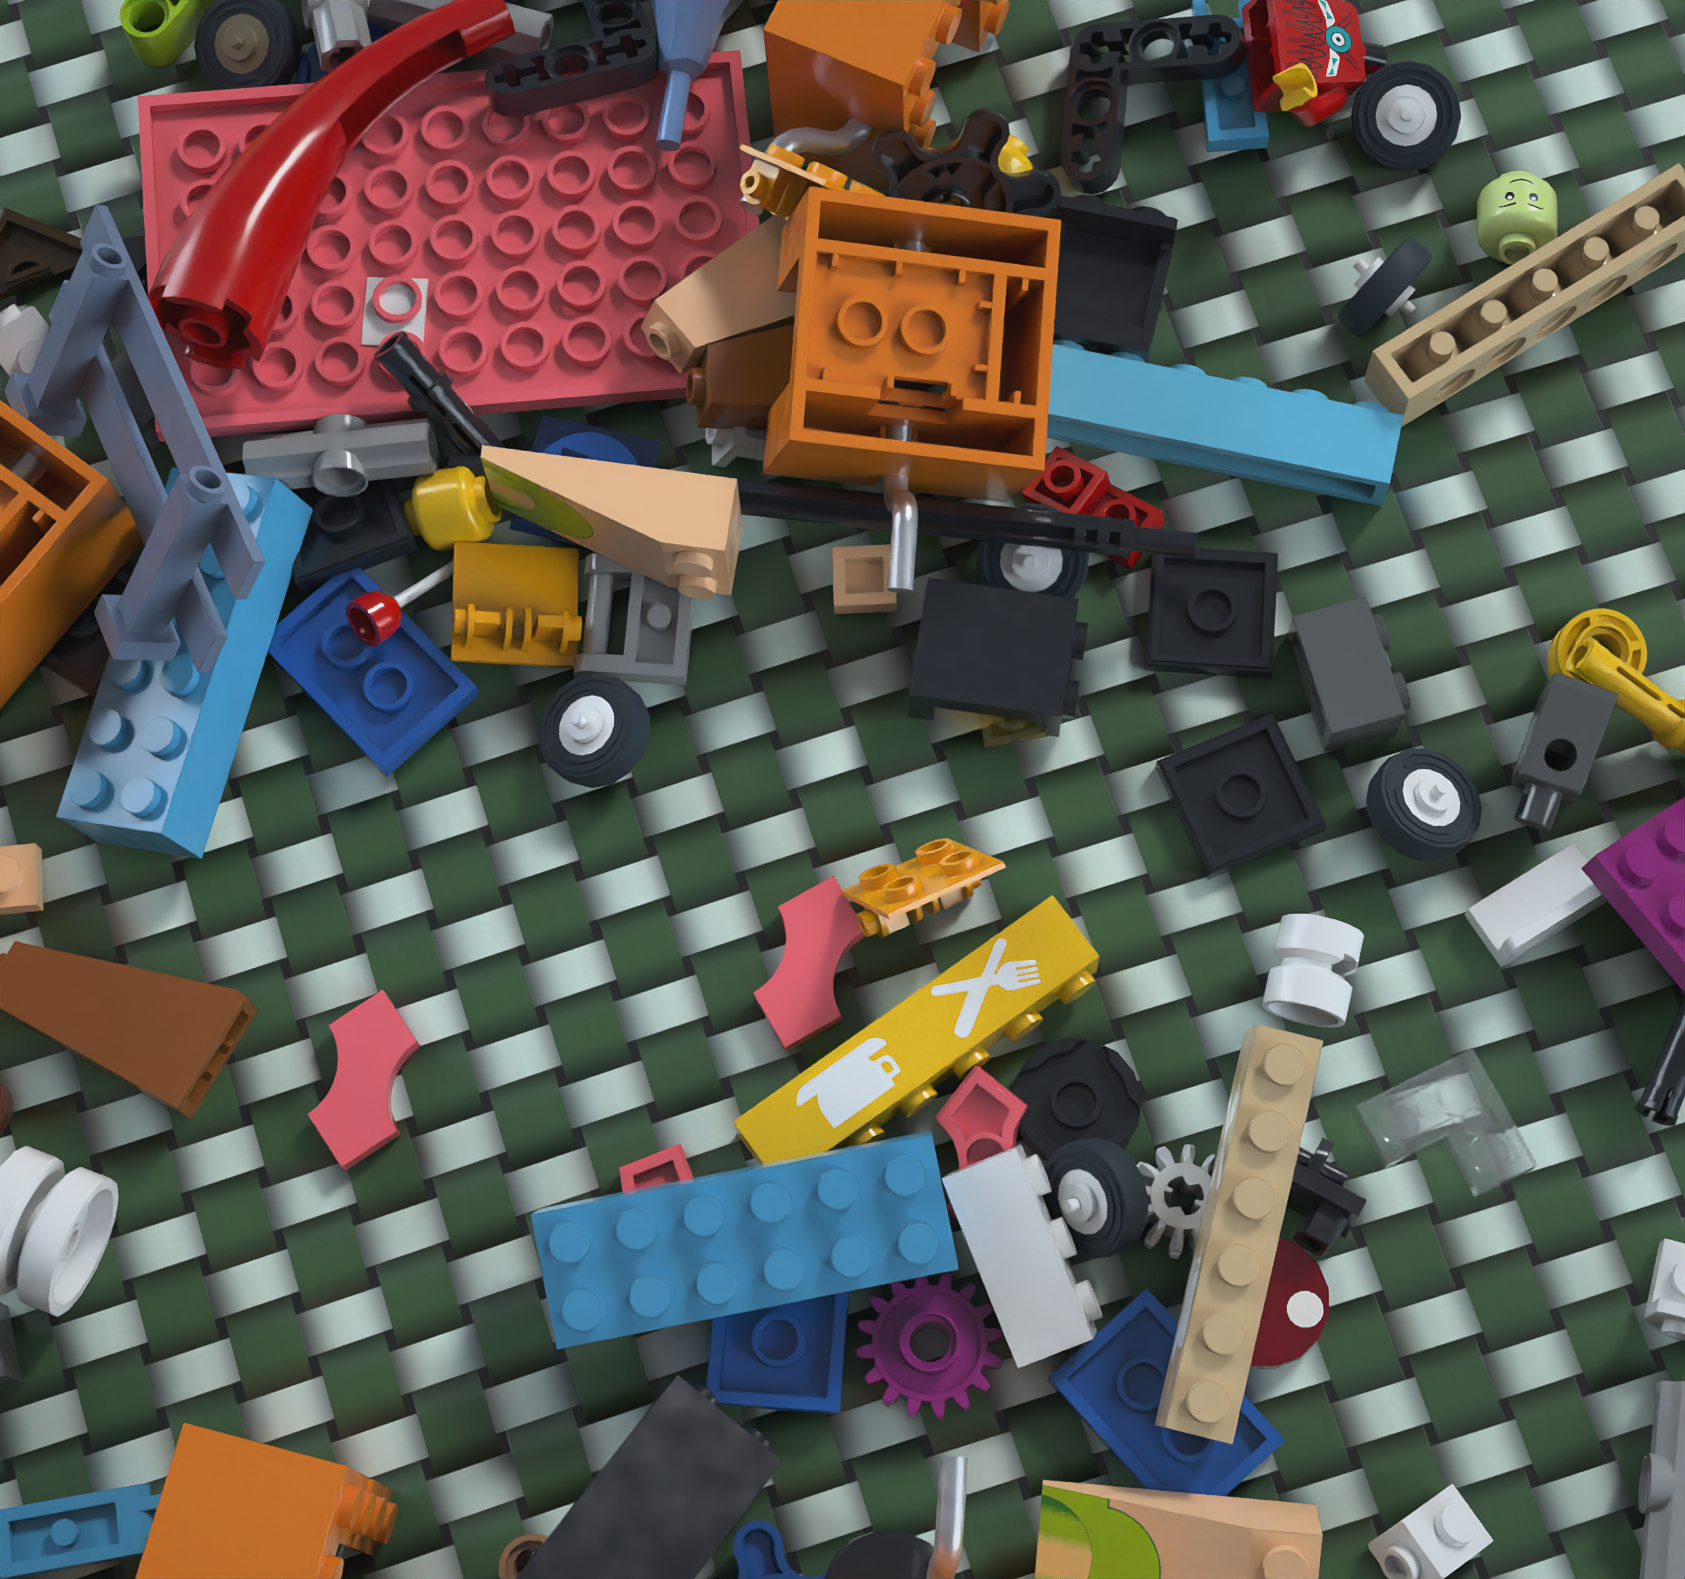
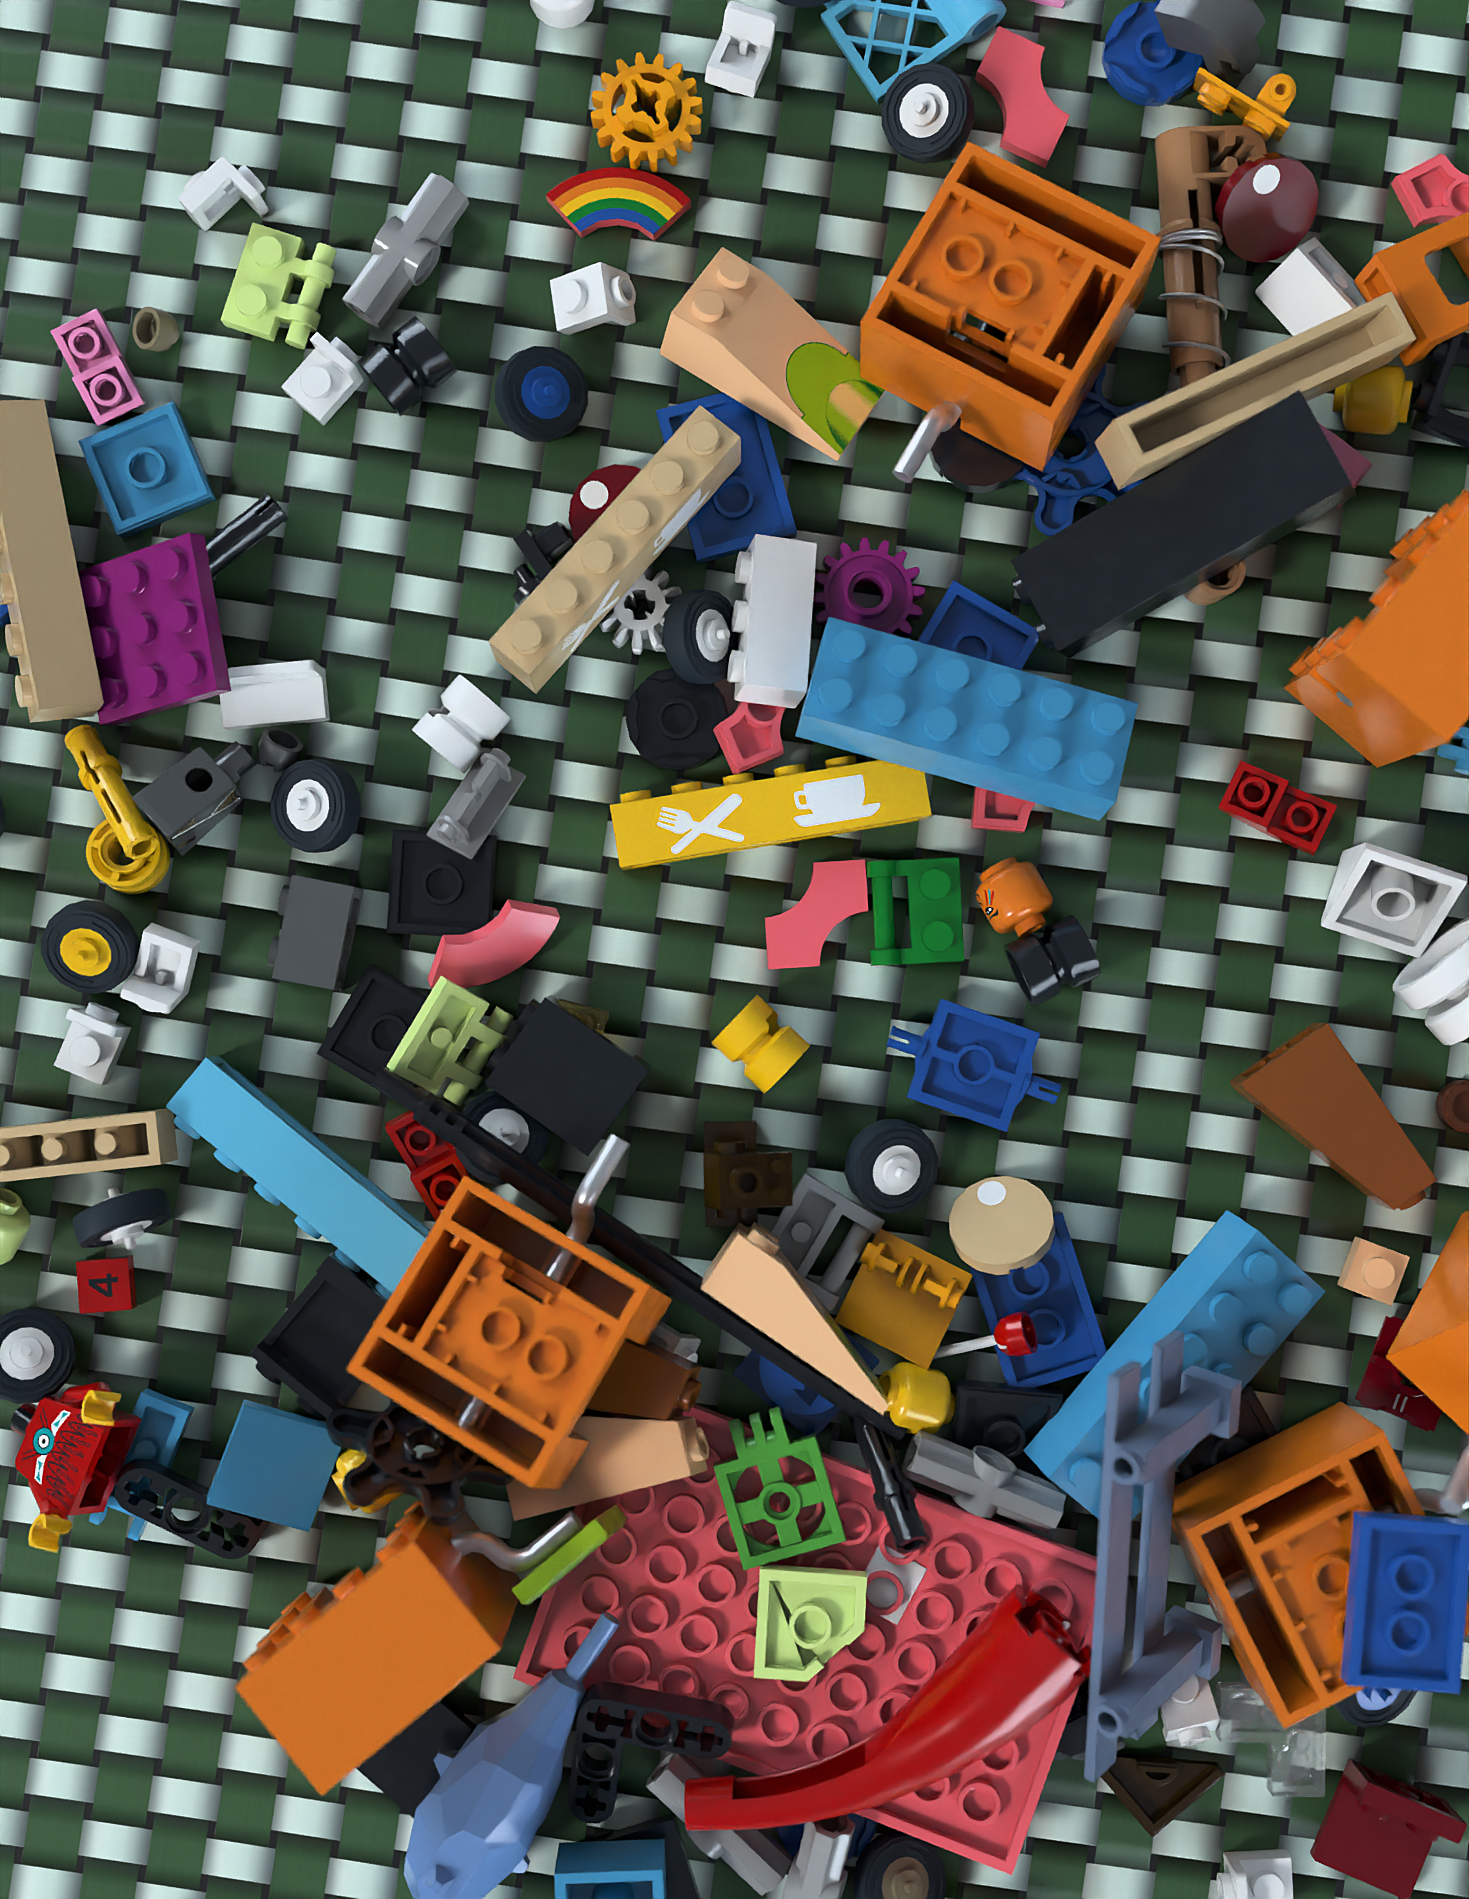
camera: 155 degrees left, 15 degrees up
coral tile [308,990,420,1171] -> none
light orange hinge [740,143,885,221] -> none
light nougat plate [832,544,897,614] -> none
light orange hinge [841,838,1006,938] -> none
clear plate [1354,1048,1538,1198] -> none
none -> black wheel [41,900,139,994]
none -> white bracket [54,1002,132,1085]
none -> red tile [76,1255,137,1314]
none -> white bracket [120,923,201,1014]
none -> dark azure tile [207,1399,341,1532]
none -> dark grey hinge [257,727,303,772]
none -> black wheel [357,316,457,417]
none -> yellowish green plate [387,976,514,1106]
none -> light grey hinge [427,748,526,860]
none -> coral tile [427,899,560,988]
none -> black wheel [495,346,588,442]
none -> lime tile [512,1504,628,1605]
none -> dark brown tile [703,1120,793,1227]
none -> yellow wheel [711,995,810,1093]
none -> bright green piece [713,1406,846,1570]
none -> yellowish green plate [754,1564,867,1682]
none -> green plate [865,857,964,966]
none -> blue plate [886,999,1061,1132]
none -> tan tile [949,1176,1055,1275]
none -> orange head [975,857,1054,938]
none -> black wheel [1004,915,1101,1007]
none -> red slope [1218,760,1337,856]
none -> white slope [1321,842,1468,959]

